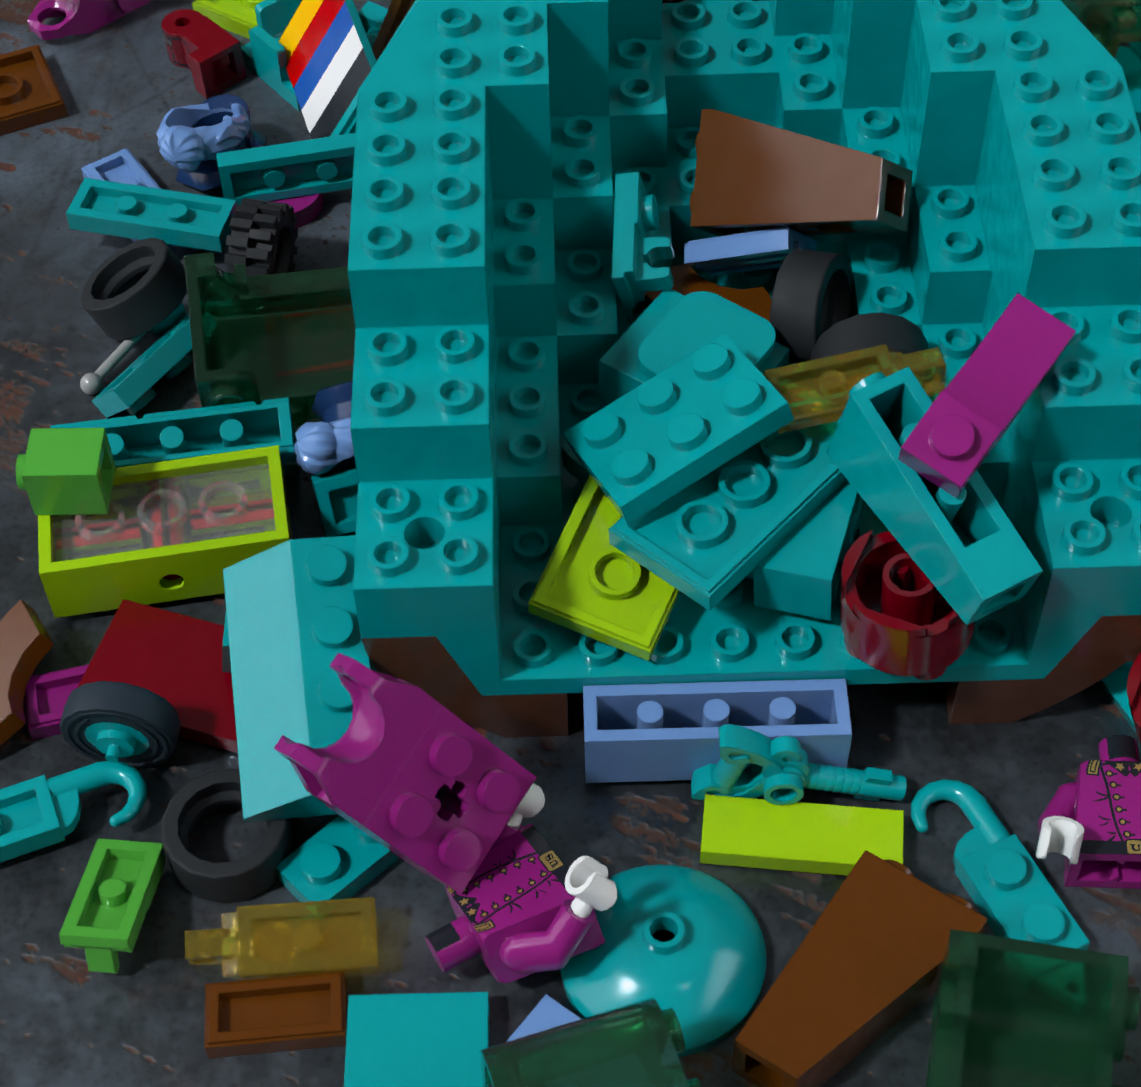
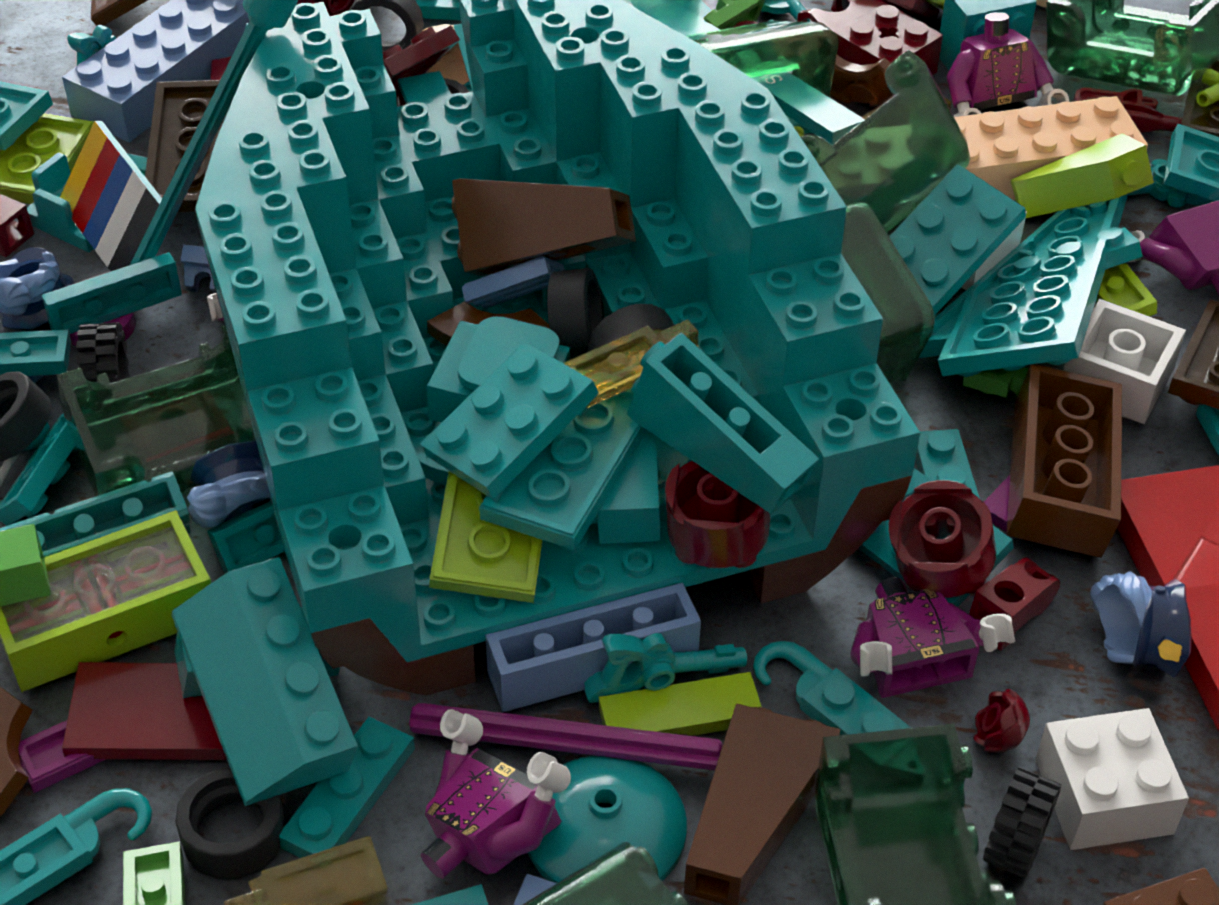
camera: 20 degrees left, 5 degrees down
black wheel [60,681,180,768] -> none
magenta brick [273,653,537,894] -> none
teal plate [612,172,674,308] -> none
magenta slope [898,293,1076,499] -> none
none -> magenta axle [409,703,723,771]

